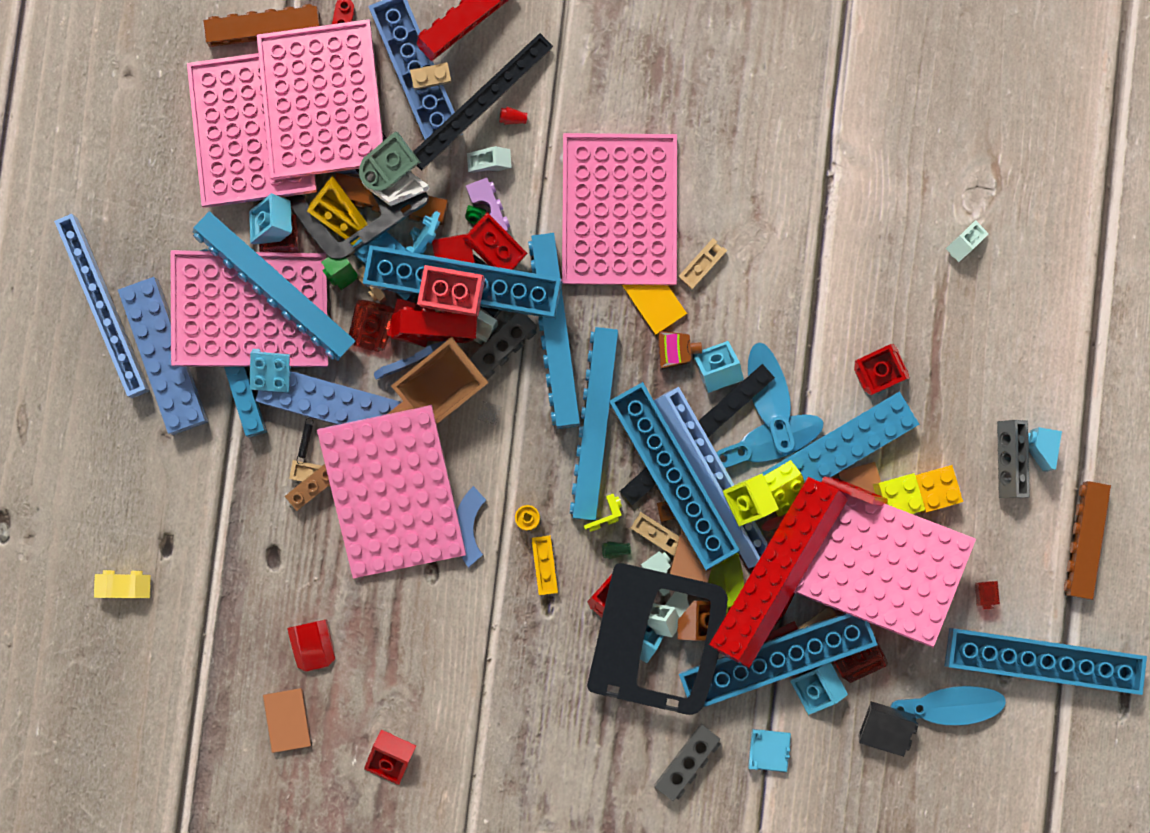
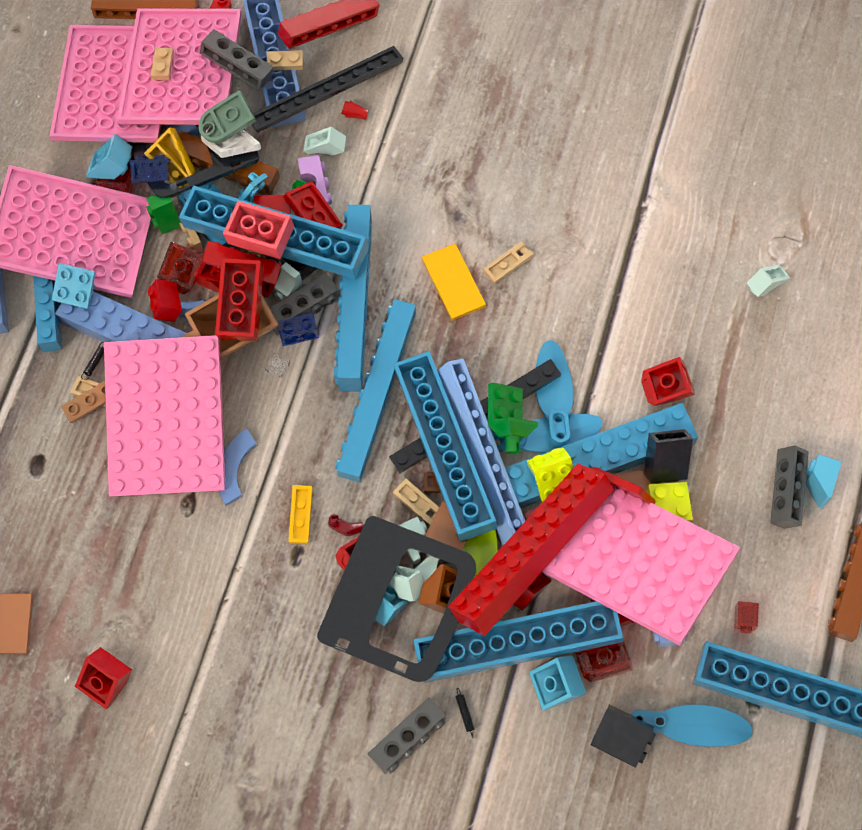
camera: 15 degrees right, 15 degrees down
dark azure brick [192,211,355,361] -> none
red slope [287,619,335,672] -> none
yellow wheel [515,505,540,531] -> none
bright pink plate [562,133,677,285] -> none
neon yellow bracket [584,494,622,532] -> none
clear green cone [602,541,631,560] -> none
dark orange torso [658,331,702,370] -> none
medium azure slope [693,341,744,393] -> none
neon yellow brick [723,474,779,526] -> none
medium azure piece [748,729,791,772] -> none
yellow brick [915,465,963,513] -> none
none -> clear blue bracket [130,155,171,183]
none -> red brick [148,279,182,322]
none -> tan plate [151,48,174,80]
none -> dark grey brick [200,29,273,91]
none -> red brick [215,259,264,341]
none -> clear blue bracket [277,313,319,347]
none -> dark red arm [328,514,364,536]
none -> black piece [455,688,475,738]
none -> green plate [488,382,538,454]
none -> black brick [644,429,693,484]

